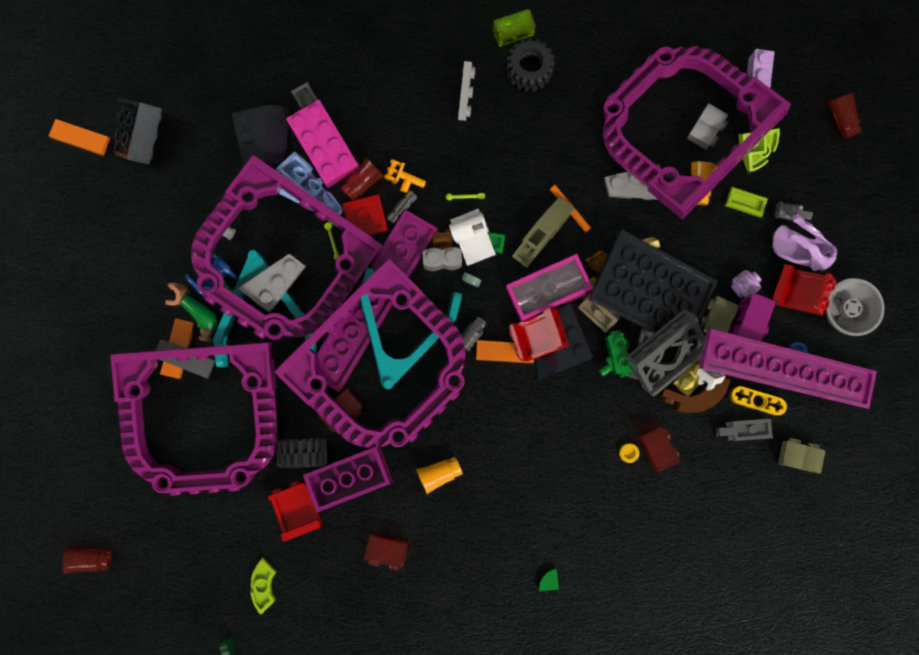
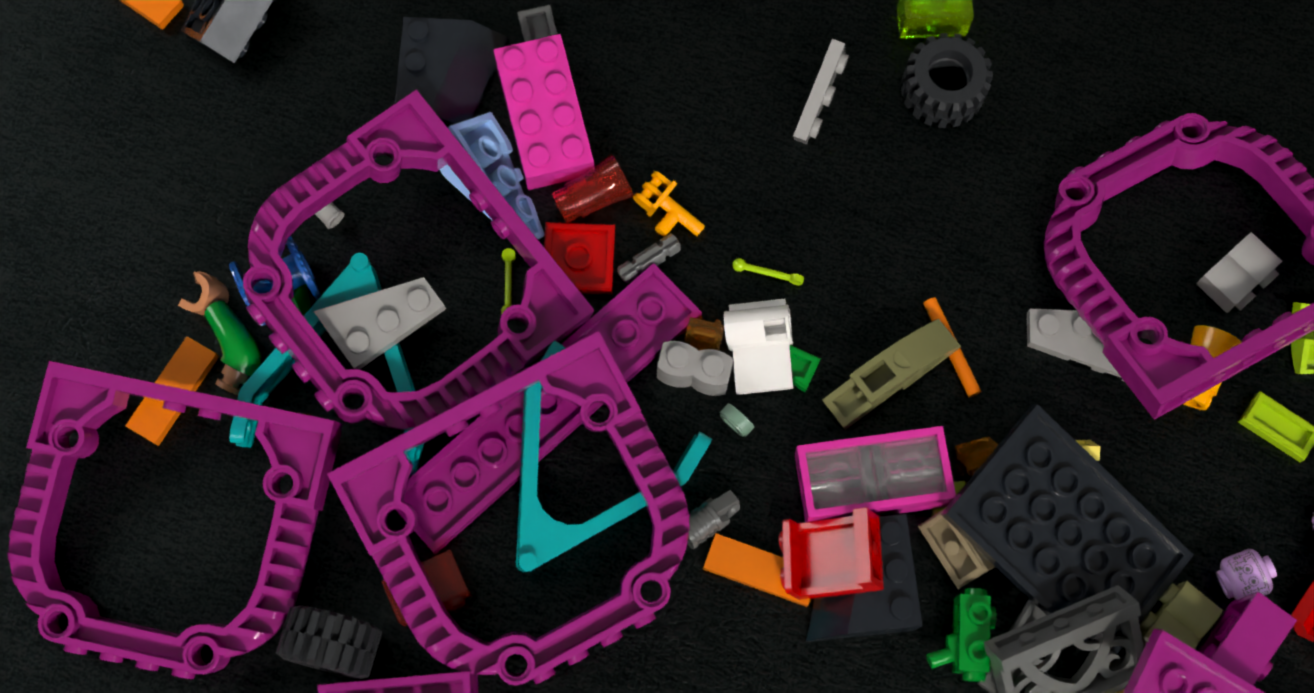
camera: 15 degrees right, 10 degrees down
dark grey tile [156,339,216,378] -> none

